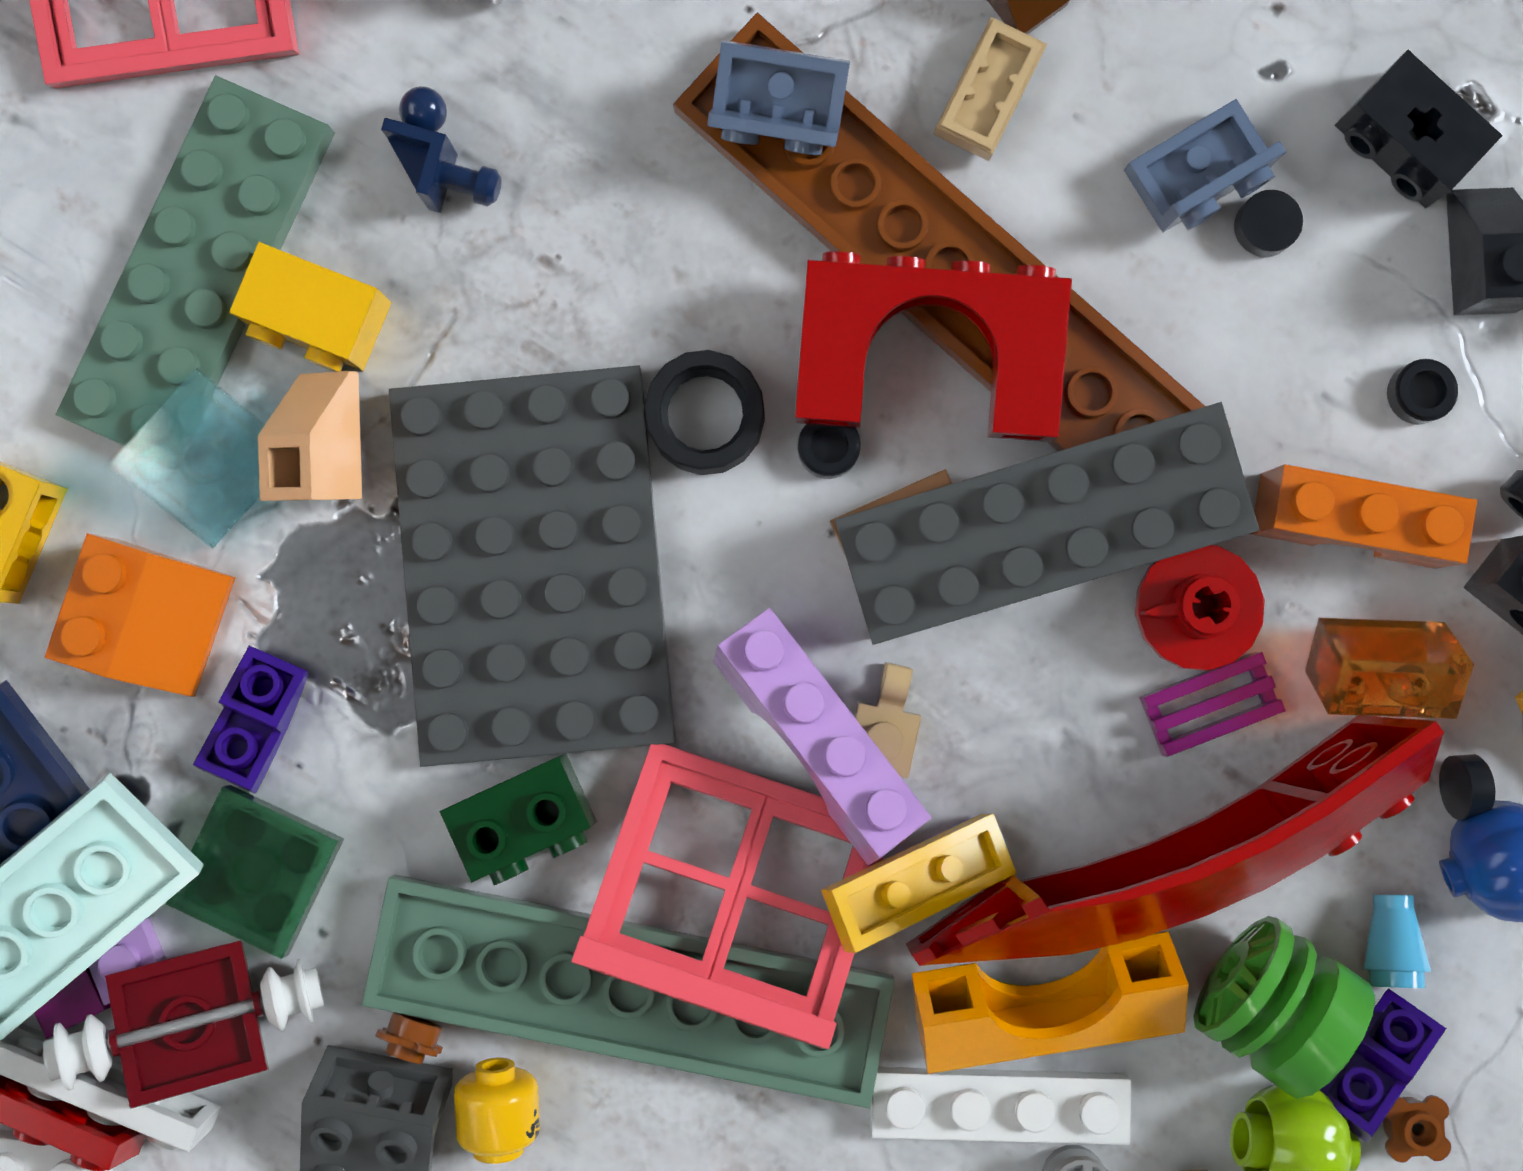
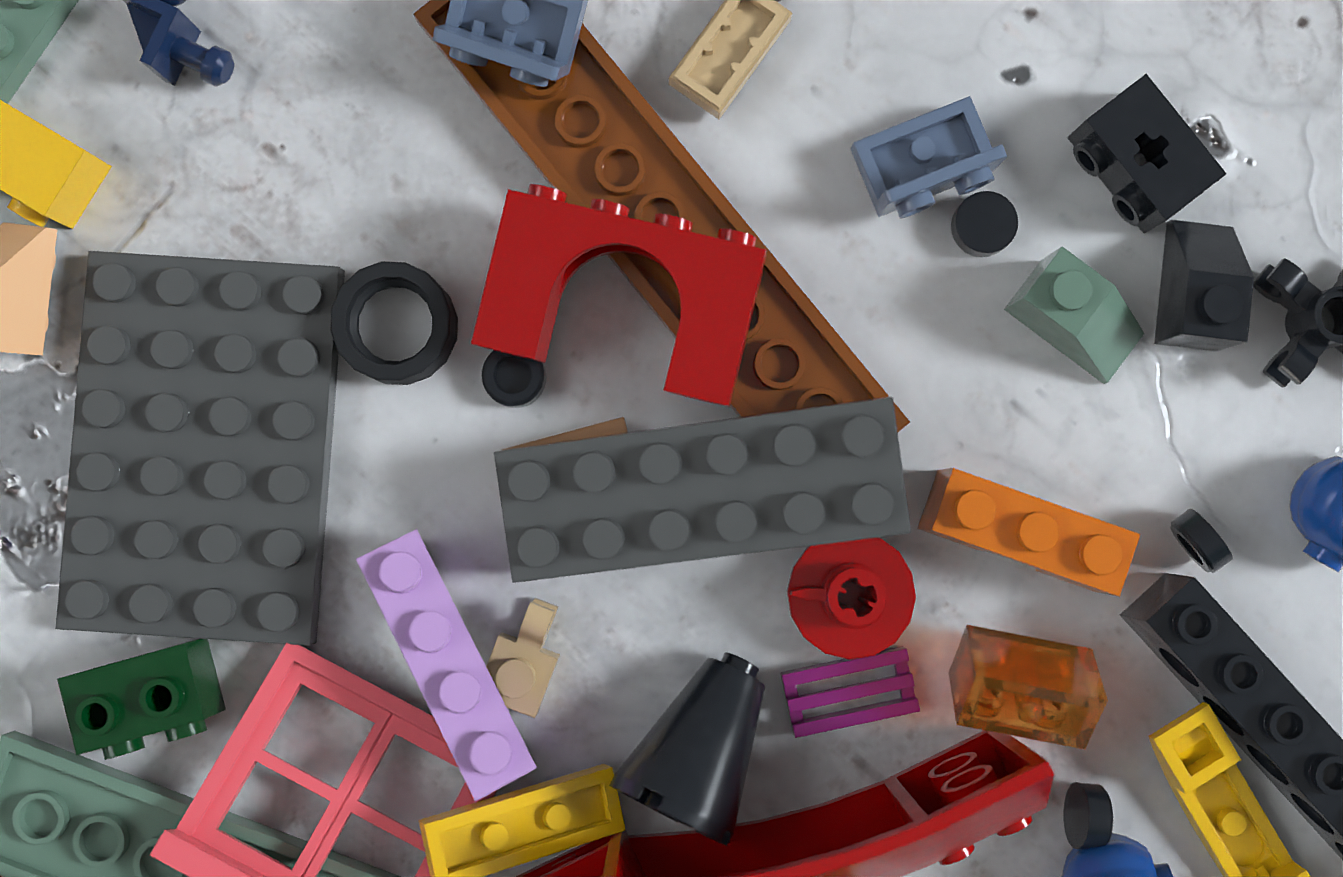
camera: 10 degrees right, 0 degrees up
black tile [1387,359,1458,424] -> none
none -> black cone [609,652,765,847]
none -> sand green slope [1004,246,1145,384]

